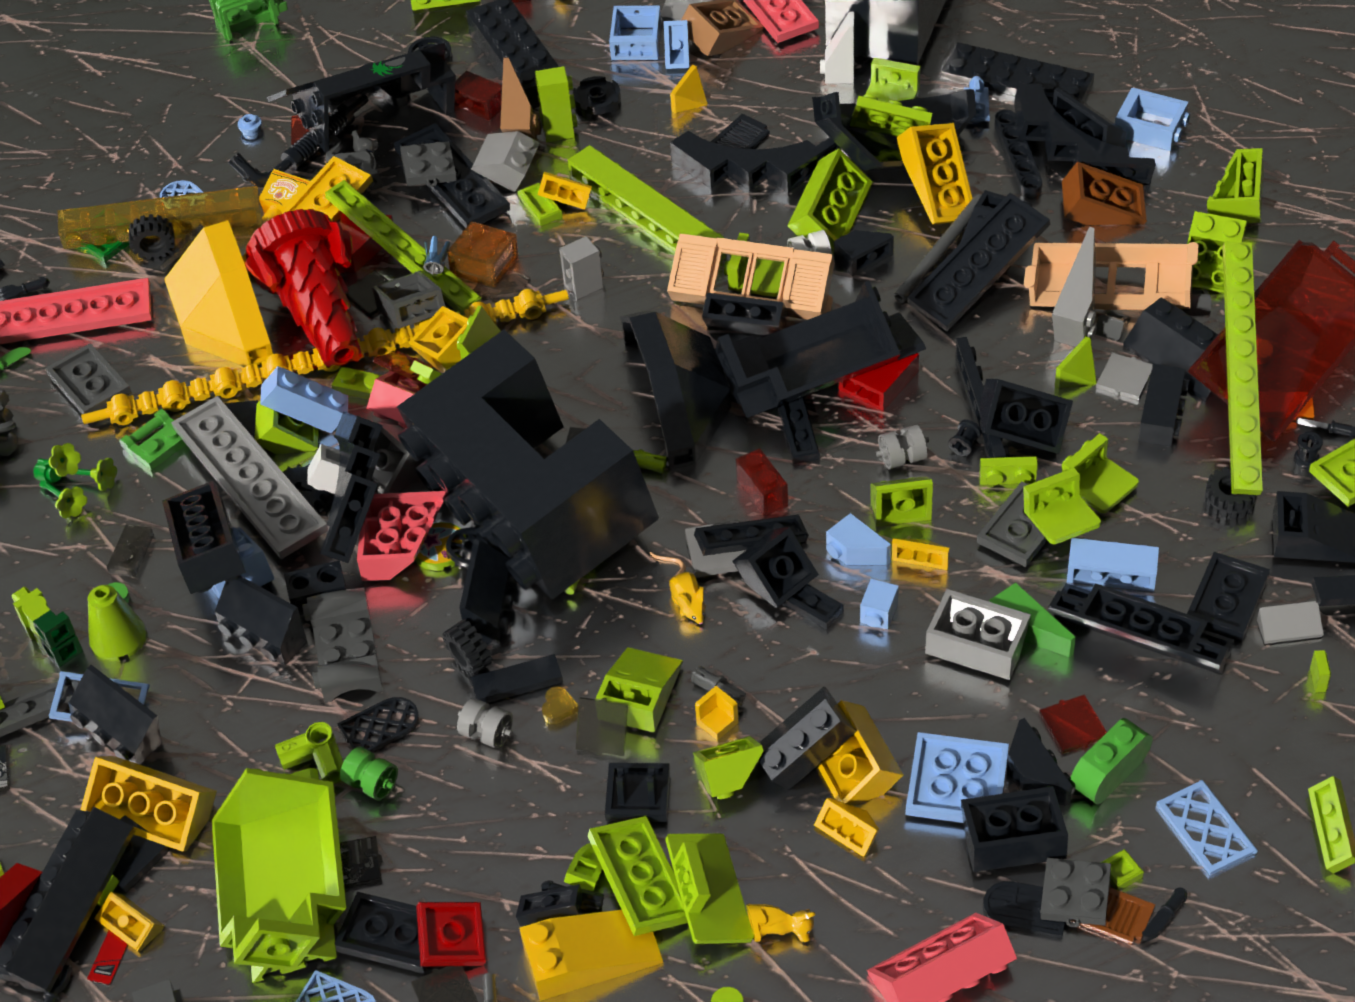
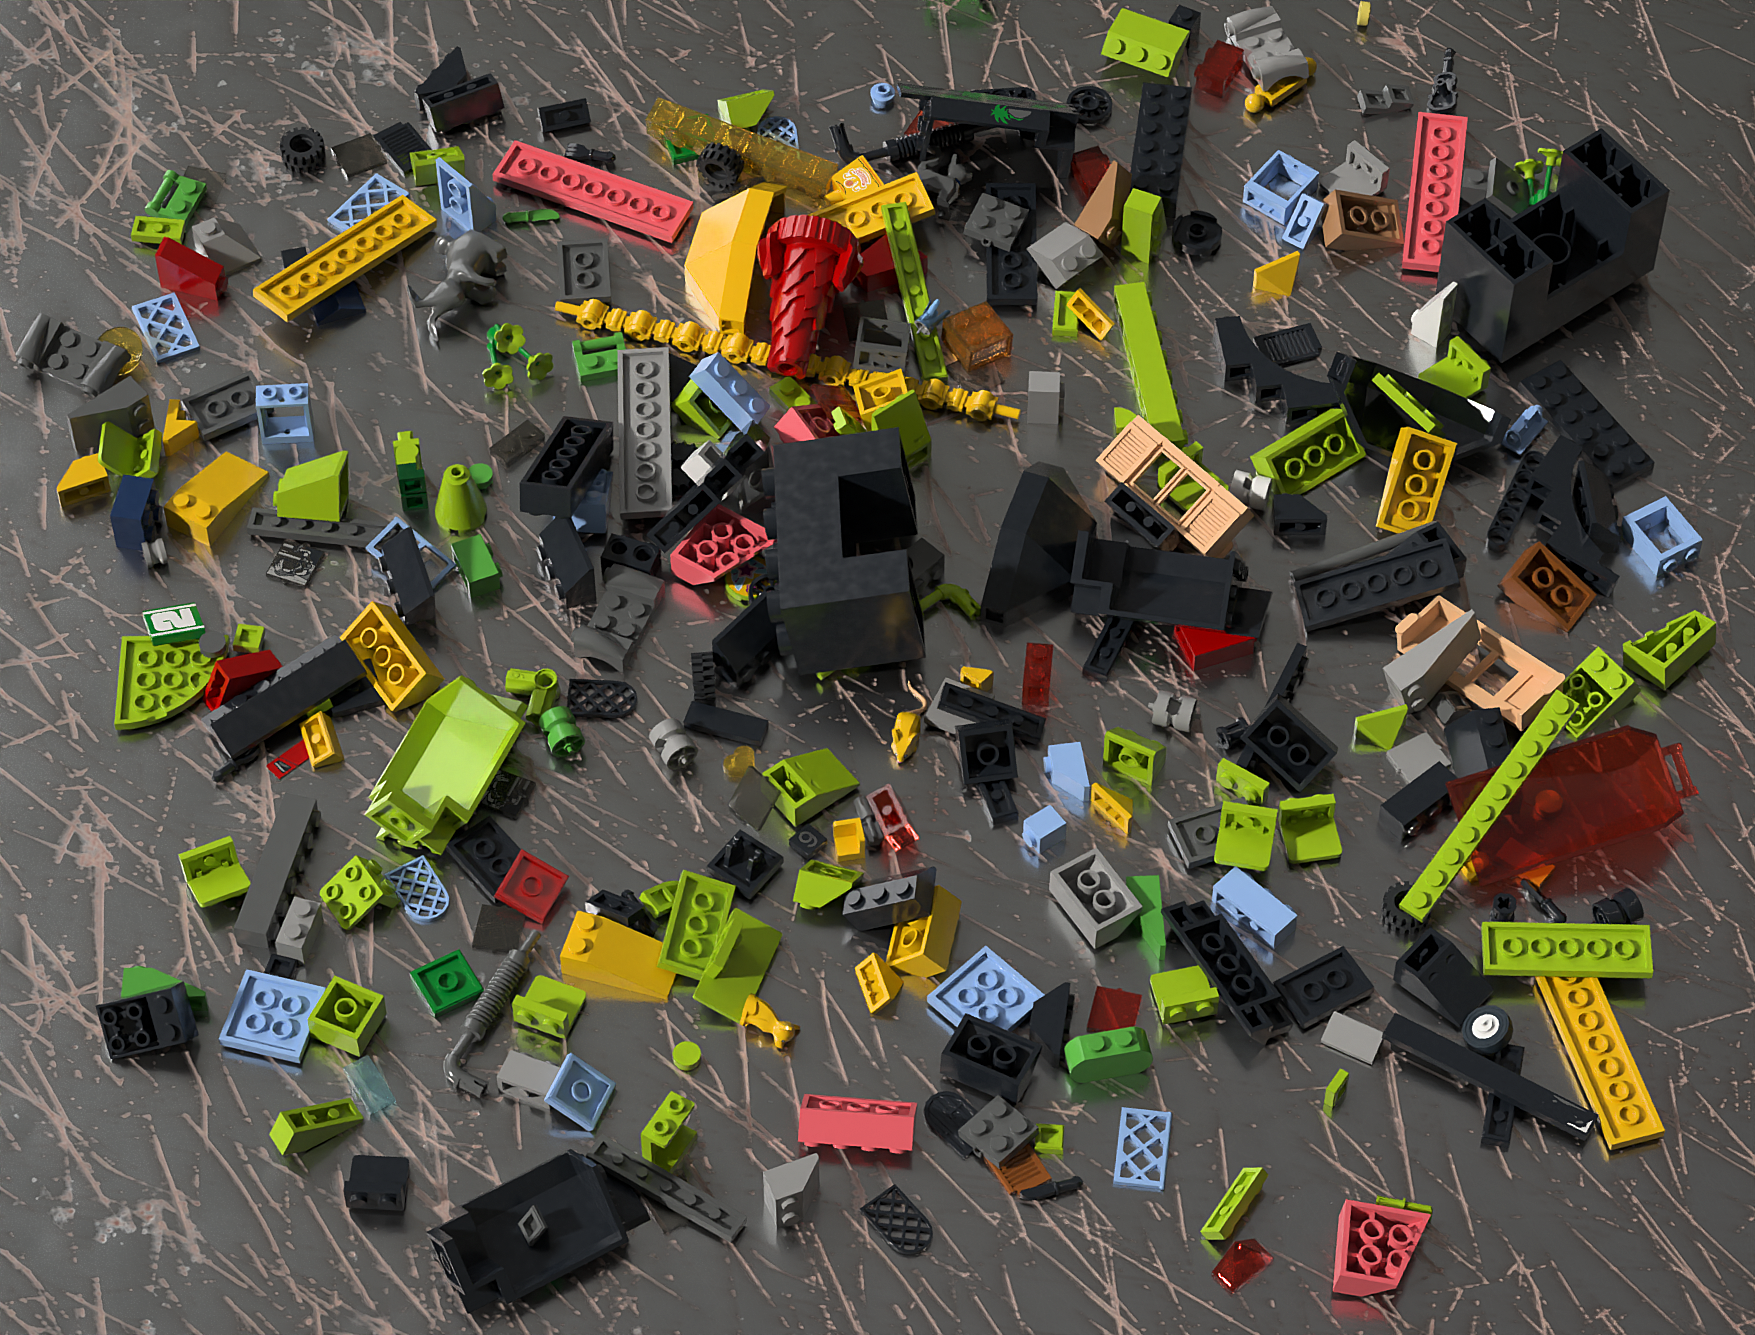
camera: 30 degrees right, 5 degrees up
none -> bright green brick [451,534,503,598]
none -> lime slope [717,89,775,134]
none -> black tile [789,823,827,860]
none -> clear red brick [866,783,920,852]
none -> yellow slope [960,666,994,692]
none -> lime tile [1114,407,1137,433]
none -> lime bracket [1150,965,1219,1025]

